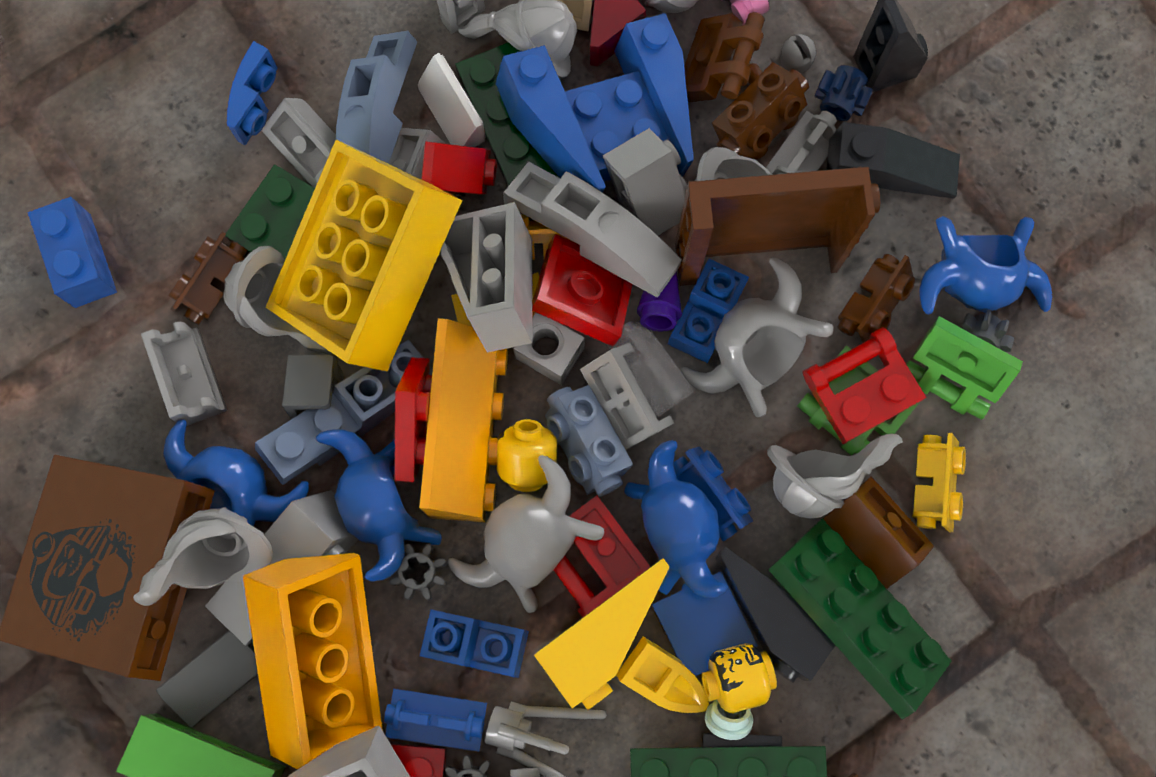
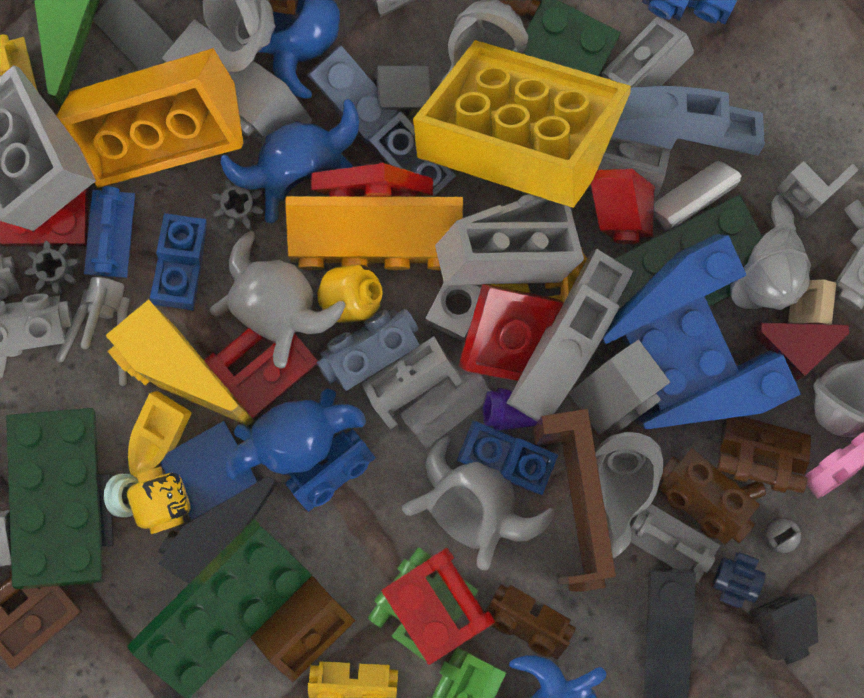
camera: 85 degrees right, 5 degrees up
light grey piece [767,433,903,519] -> none

